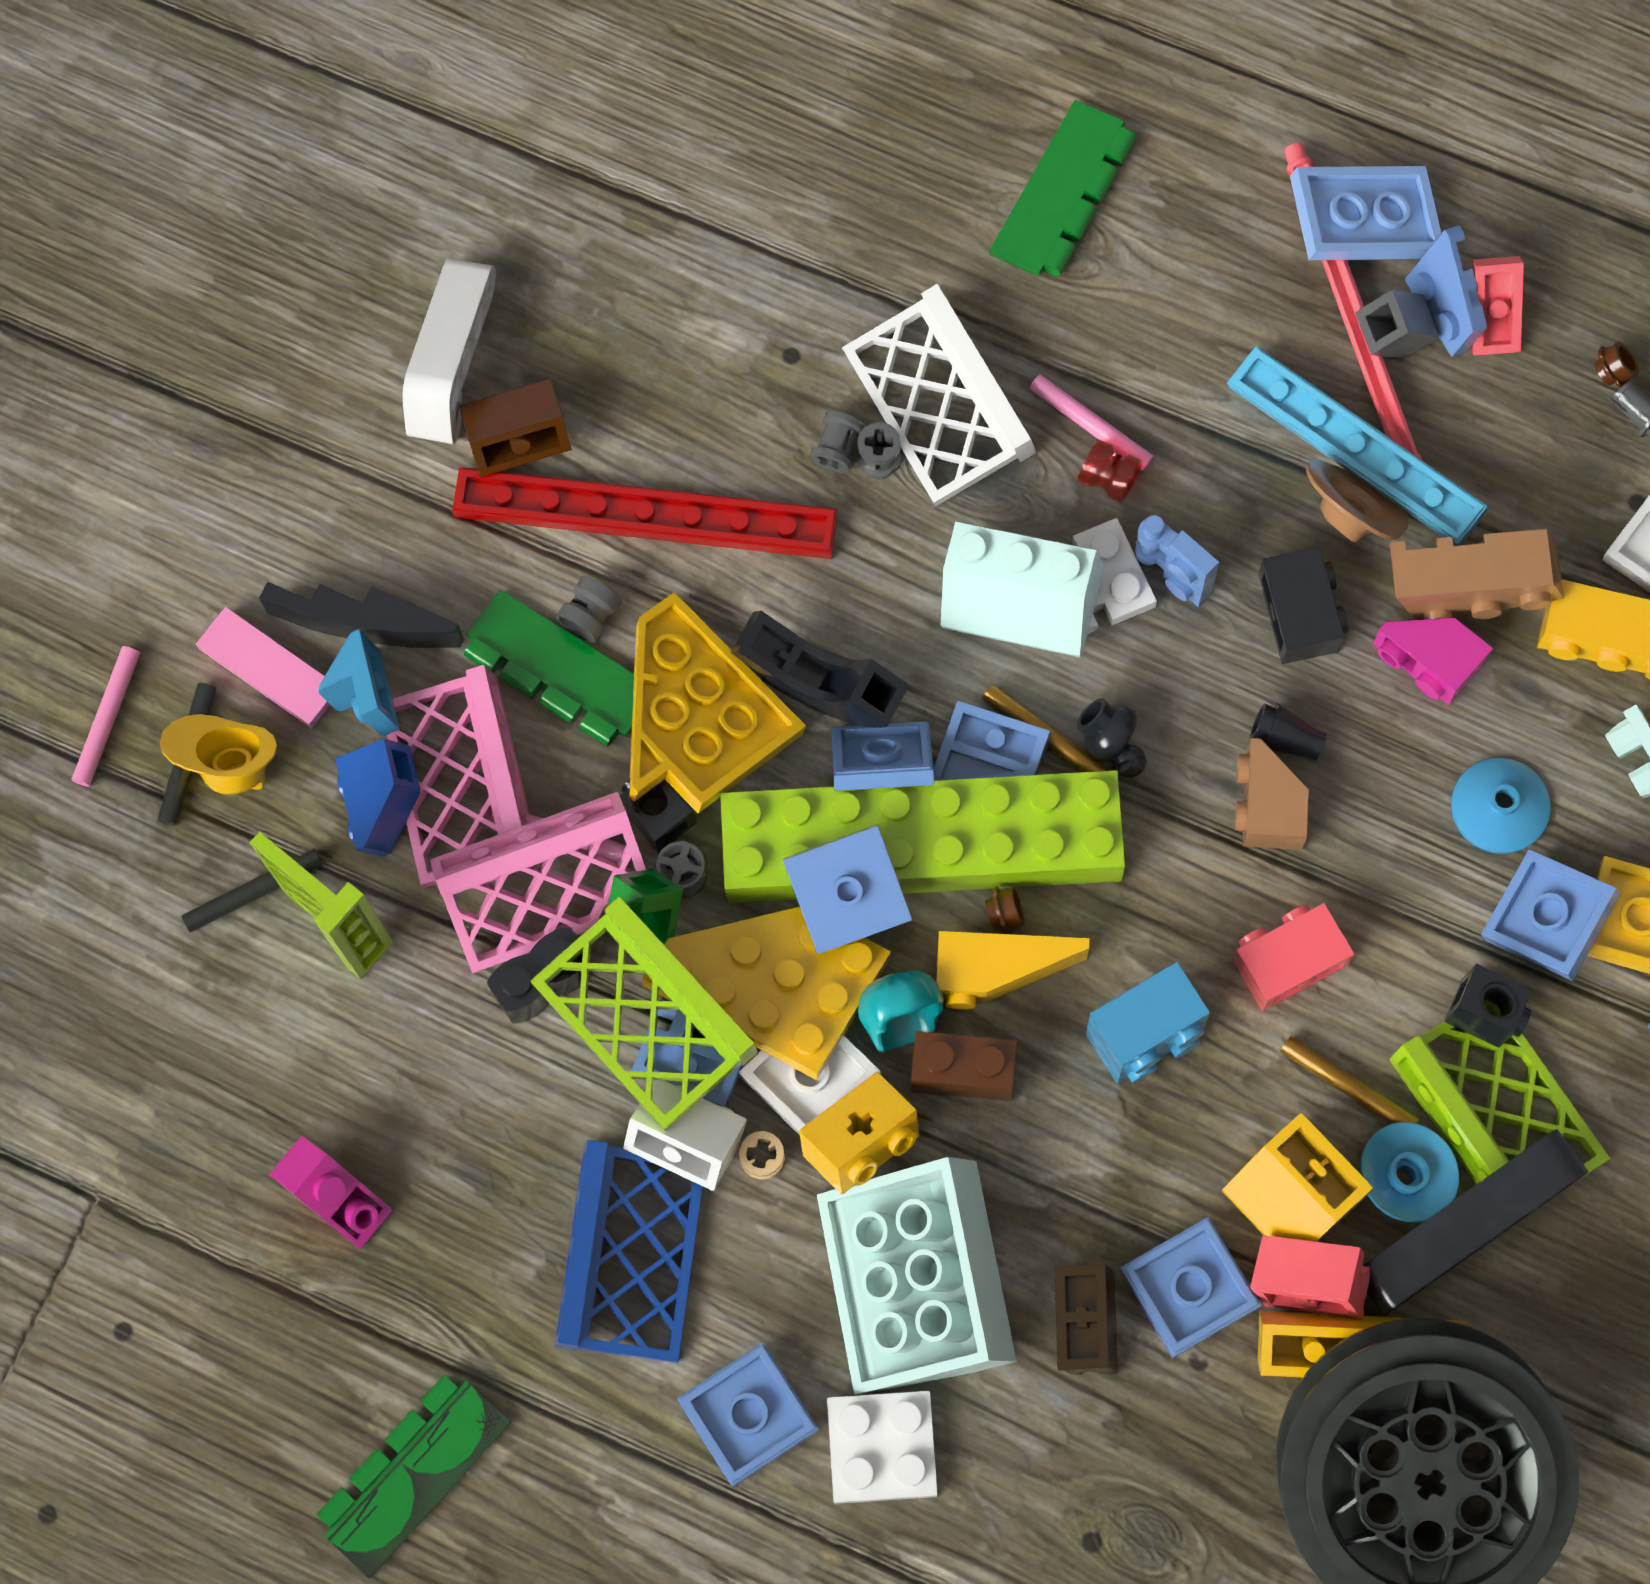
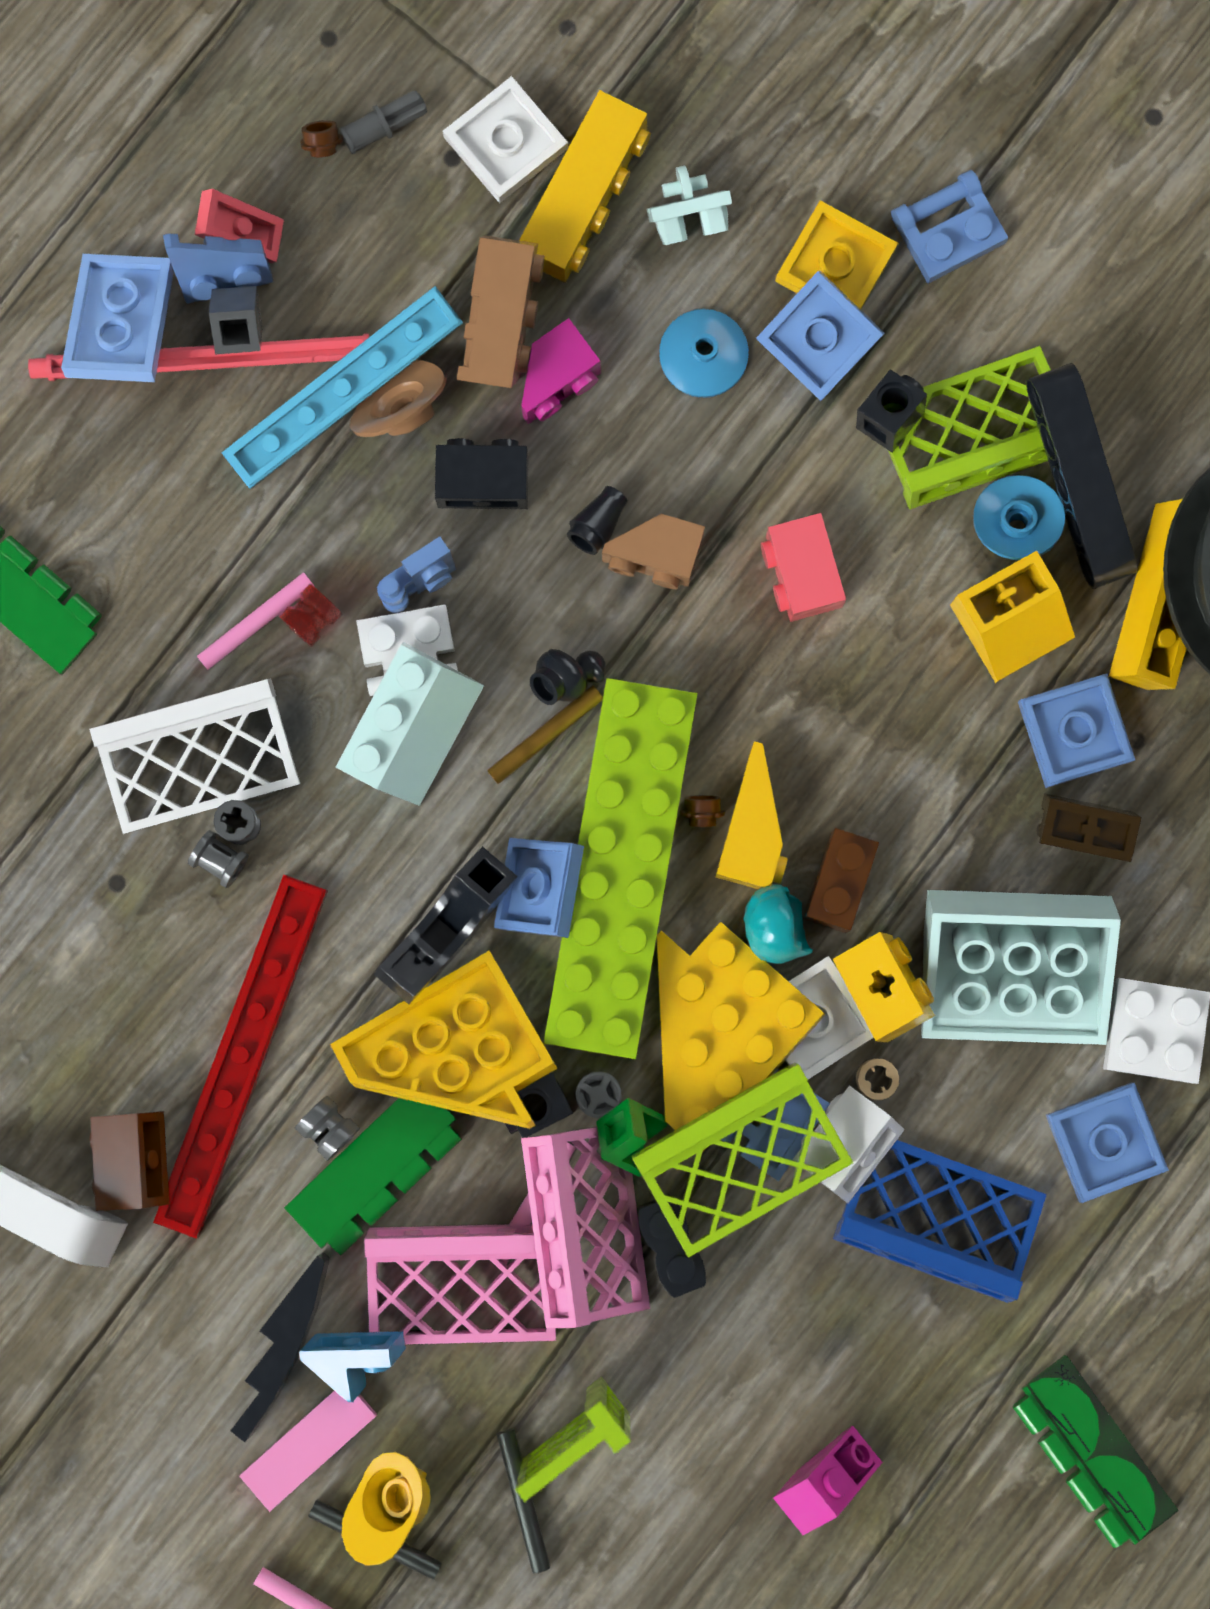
camera: 80 degrees left, 10 degrees up
blue slope [335,738,421,857] -> none
medium blue plate [783,824,912,954] -> none
medium blue wing [933,700,1051,781] -> none
dark azure brick [1086,962,1210,1085] -> none
coral hinge [1250,1235,1370,1320] -> none
pearl gold bar [1280,1035,1419,1124] -> none

